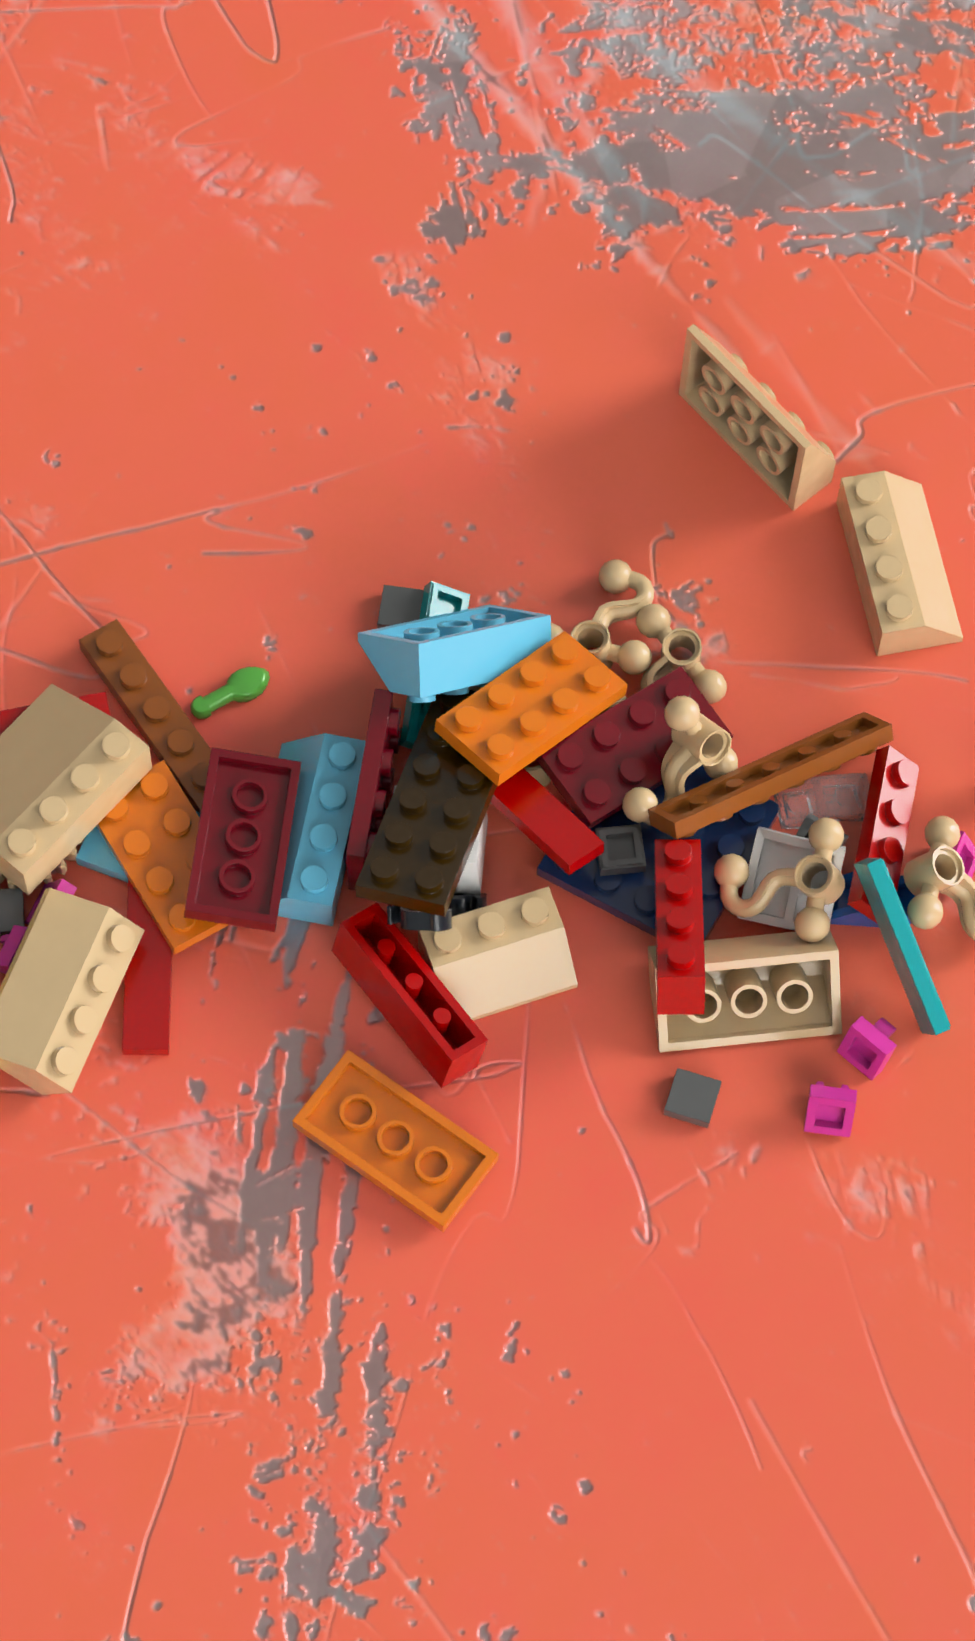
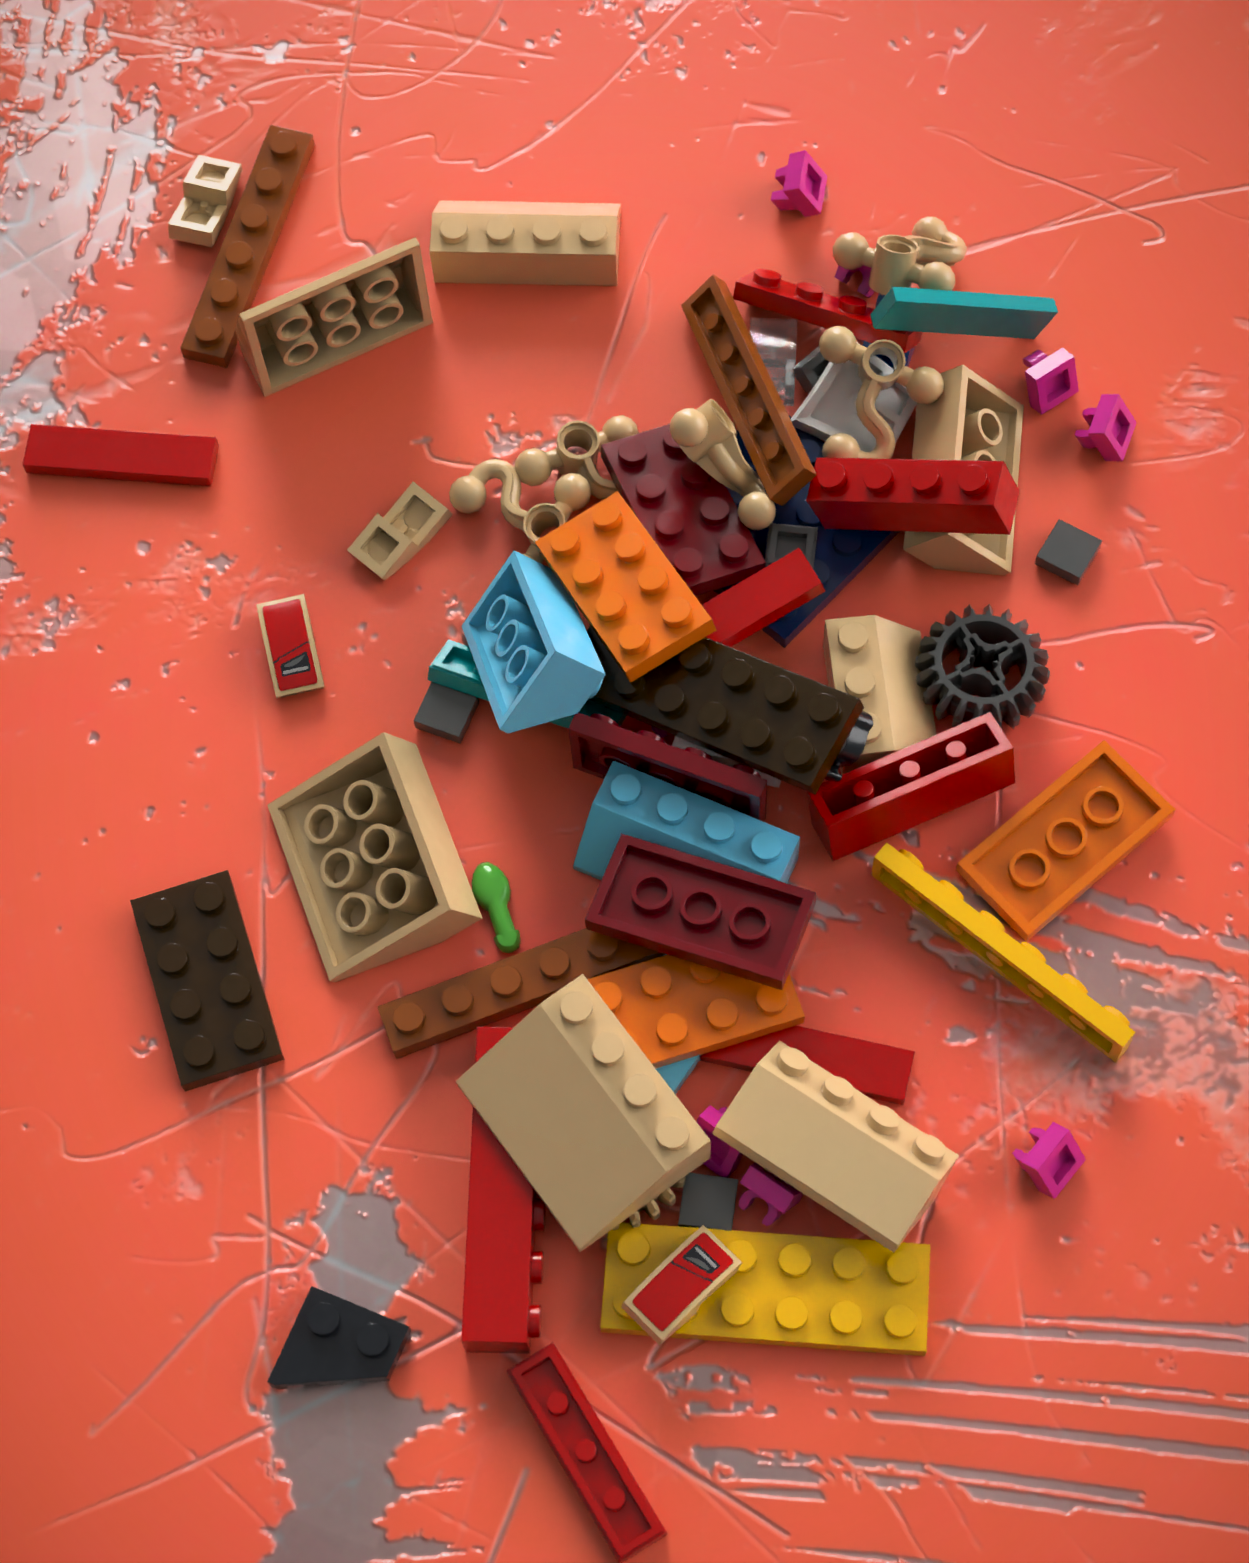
camera: 70 degrees left, 0 degrees up
none -> red tile [22,424,219,487]
none -> dark brown plate [130,870,285,1091]
none -> tan slope [168,155,242,247]
none -> dark orange plate [181,125,315,368]
none -> slope [256,594,325,699]
none -> tan slope [267,732,482,982]
none -> tan slope [347,482,453,581]
none -> yellow plate [871,843,1135,1063]
none -> dark grey gear [915,604,1050,729]
none -> dark pink tile [1013,1122,1086,1199]

